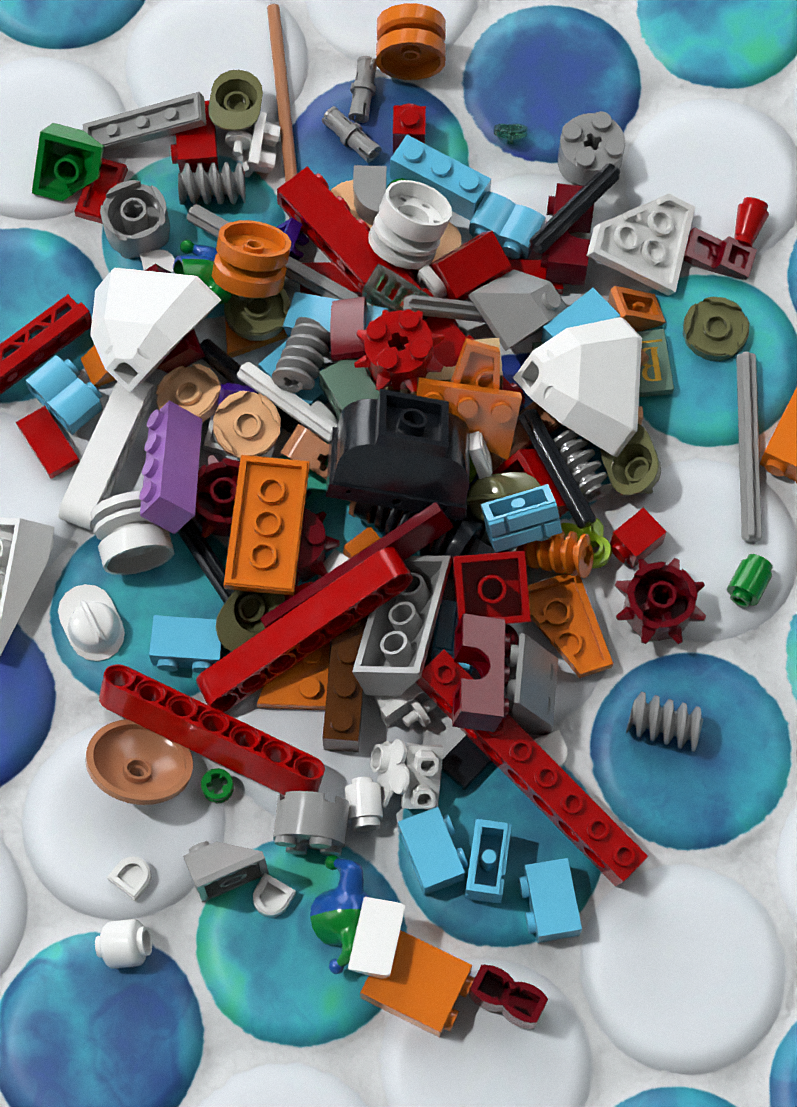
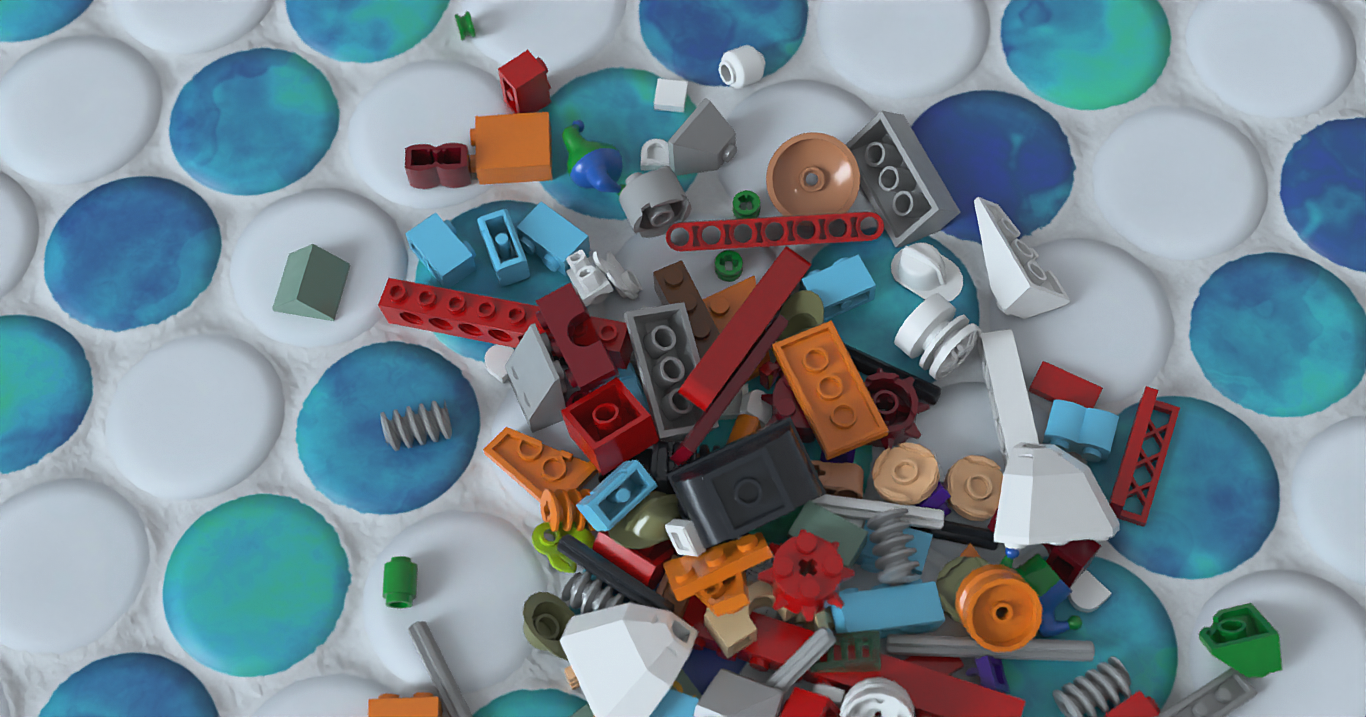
camera: 155 degrees right, 5 degrees down
red tile [74,158,128,224] -> none
light grey brick [100,180,170,259] -> none
white tile [107,857,151,902] -> none
medium lavender brick [139,400,202,534] -> none
slope [330,296,368,361] -> none
white brick [345,777,383,832] -> none
white slope [347,897,405,979] -> none
red brick [610,507,667,568] -> none
dark red brick [615,558,706,644] -> none
none -> sand green slope [272,244,350,321]
none -> red brick [498,50,551,114]
none -> white tile [654,78,688,113]
none -> green bush [715,250,743,282]
none -> light grey slope [845,111,960,248]

